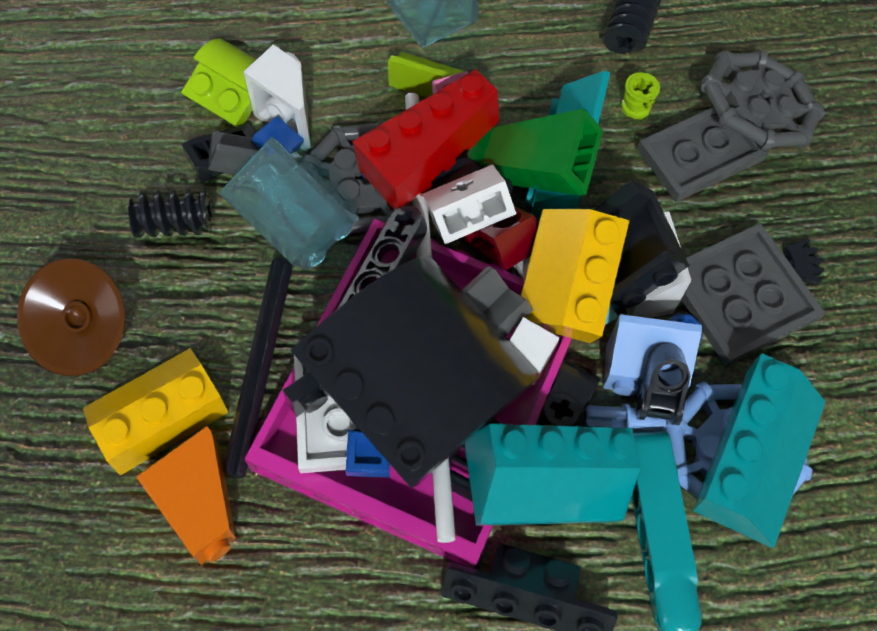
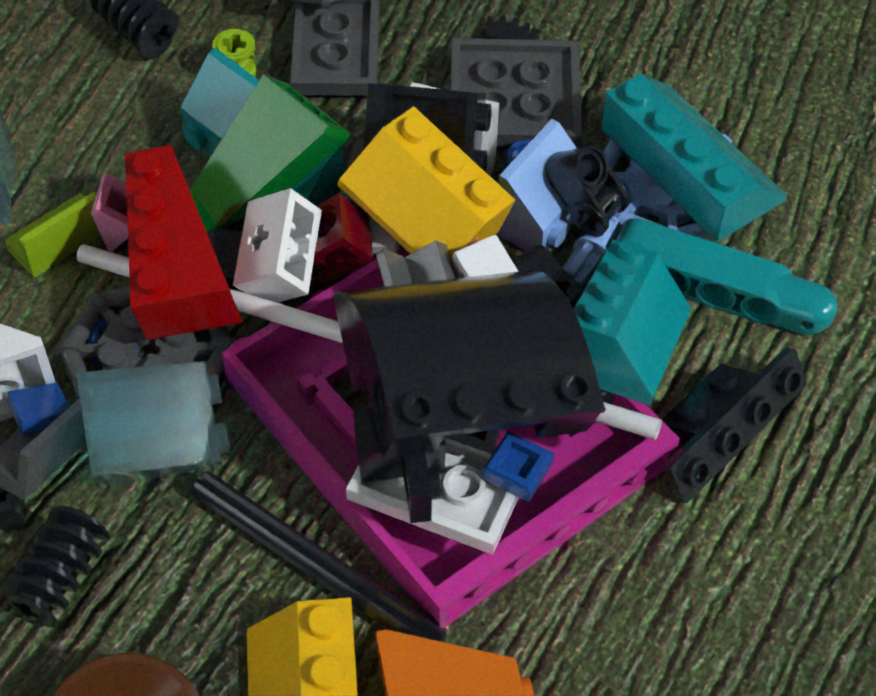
camera: 60 degrees left, 10 degrees down
black beam [337,205,427,309] -> none

